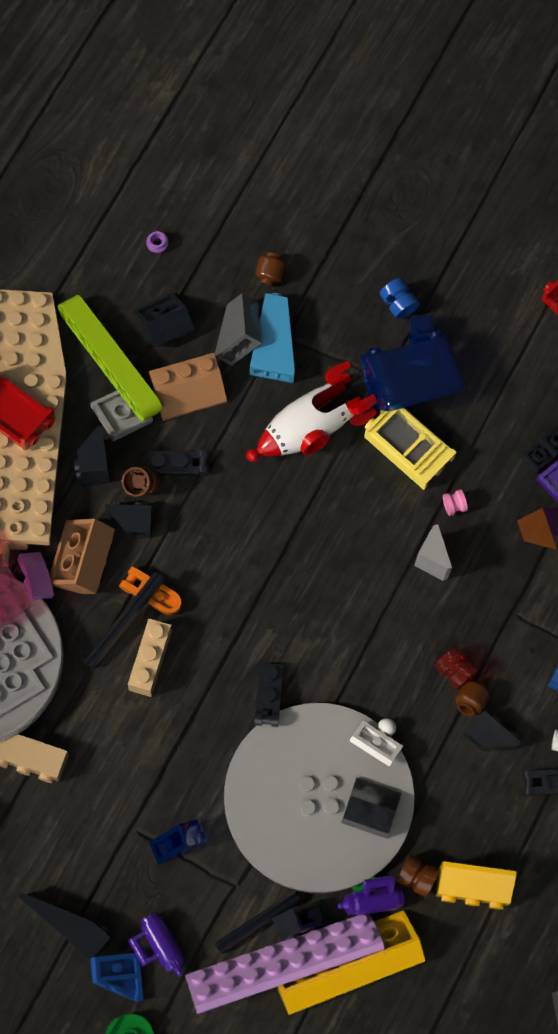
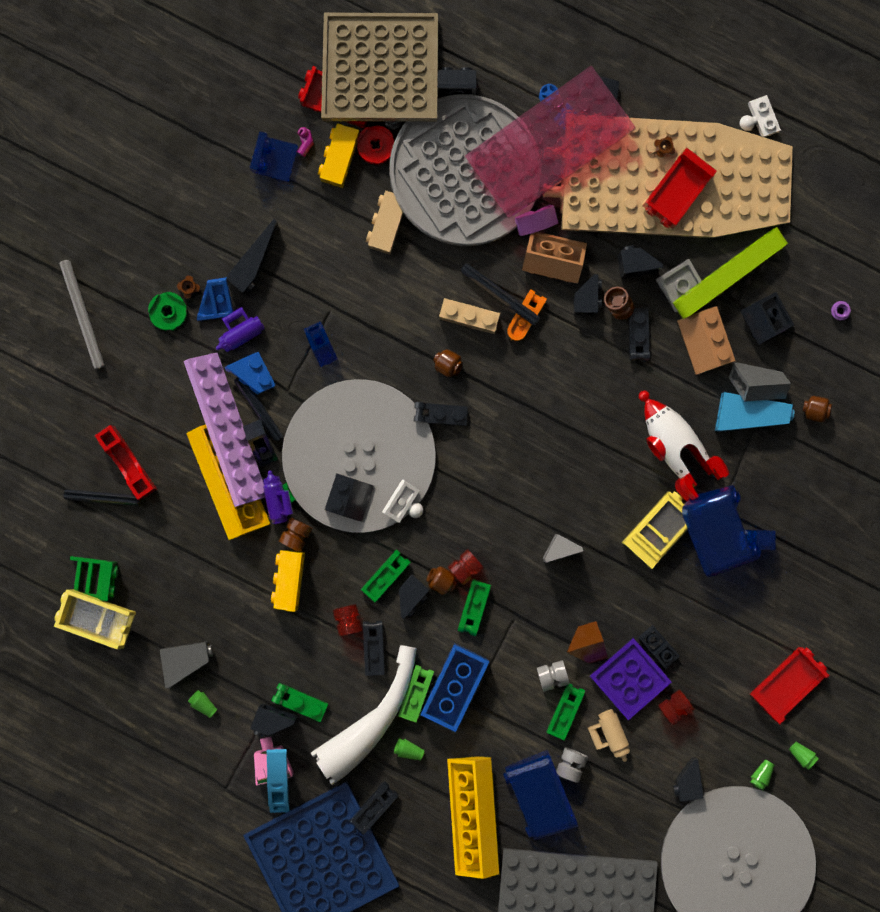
camera: 95 degrees right, 15 degrees up
blue wheel [379,278,420,320] -> none
bright pink wheel [443,489,468,516] -> none
none -> reddish brown plate [177,276,200,299]
none -> blue wing [225,352,276,395]
none -> clear red wheel [332,604,363,636]
none -> green plate [361,549,411,602]
none -> reddish brown head [433,349,463,377]
none -> green plate [457,579,491,637]

